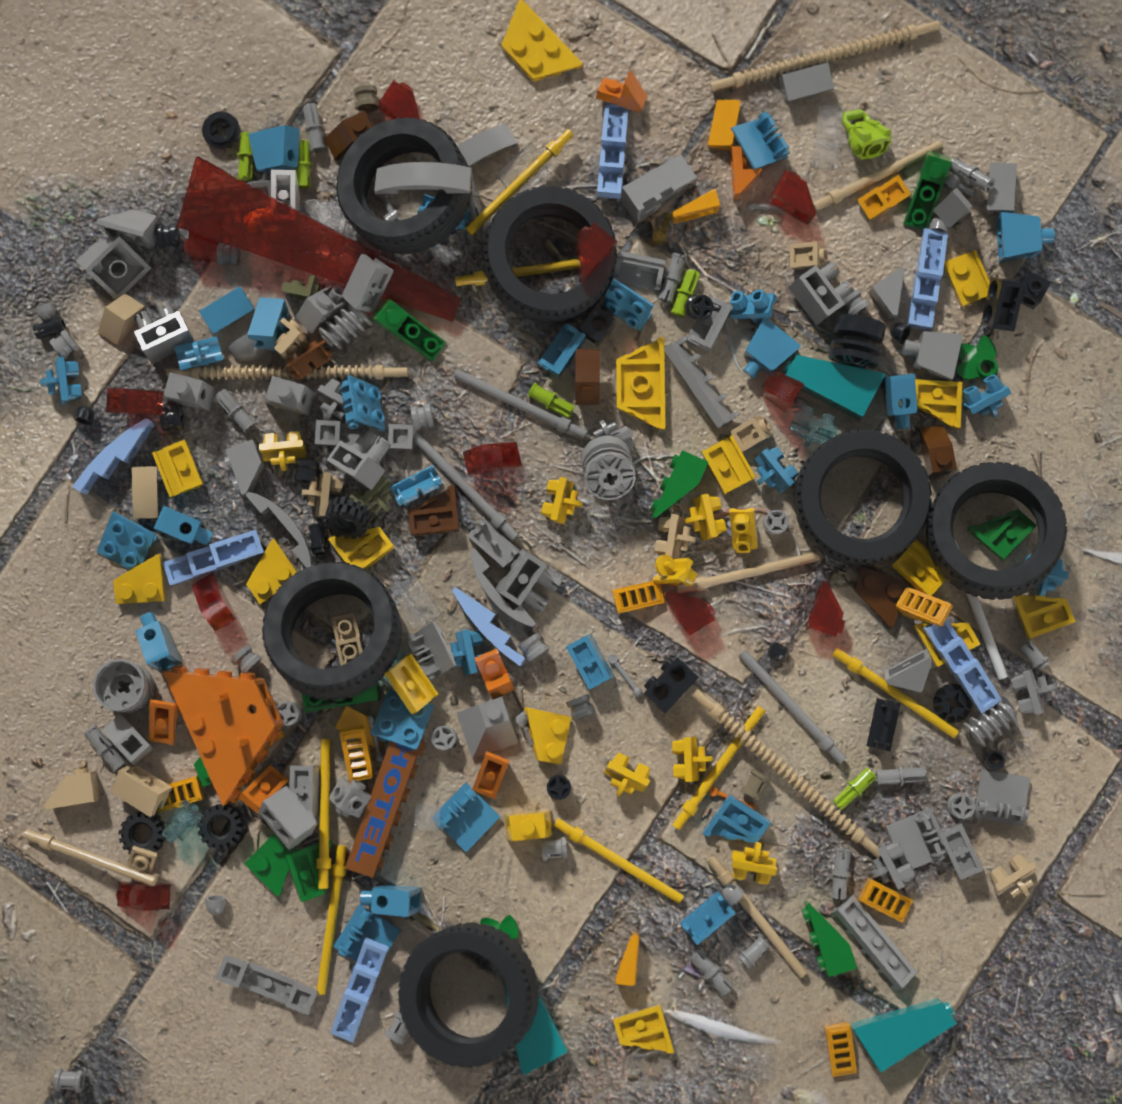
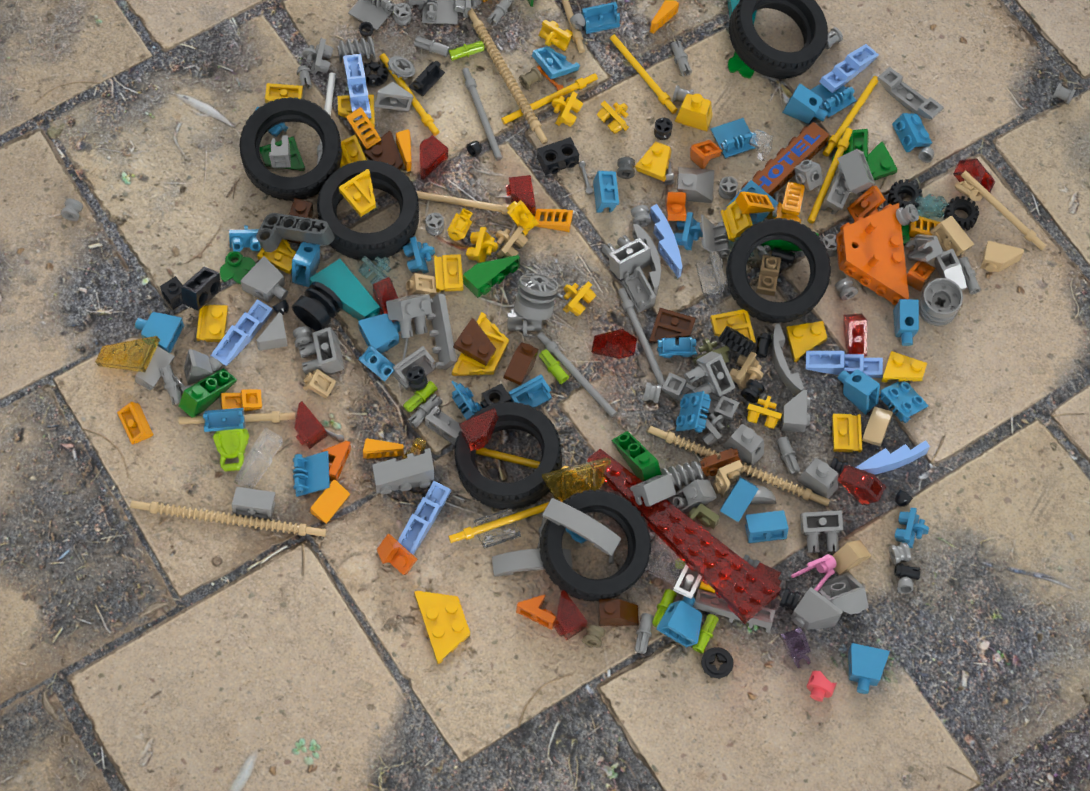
camera: 165 degrees left, 20 degrees down
dark azure hips [174,336,224,371] -> none
none -> clear yellow wing [95,336,160,372]
none -> light orange slope [117,402,153,444]
none -> dark azure hinge [203,408,245,432]
none -> dark grey beam [256,213,335,252]
none -> light grey hinge [269,135,291,168]
none -> yellow wing [339,169,376,217]
none -> light grey brick [386,294,432,338]
none -> light grey gear [387,56,415,80]
none -> light orange slope [396,129,412,172]
none -> reddish brown wing [453,318,496,366]
none -> orange slope [516,595,556,630]
none -> clear yellow wing [542,458,611,502]
none -> light grey pin [670,41,692,76]
none -> light orange slope [735,192,775,214]
none -> clear purple brick [781,628,811,668]
none -> bright pink plant [791,554,837,592]
none -> coral piece [806,671,837,701]
none -> dark azure torso [848,643,890,694]
none -> dark azure bracket [892,113,932,152]
none -> light grey wheel [896,204,919,226]
none -> light grey hinge [905,234,943,262]

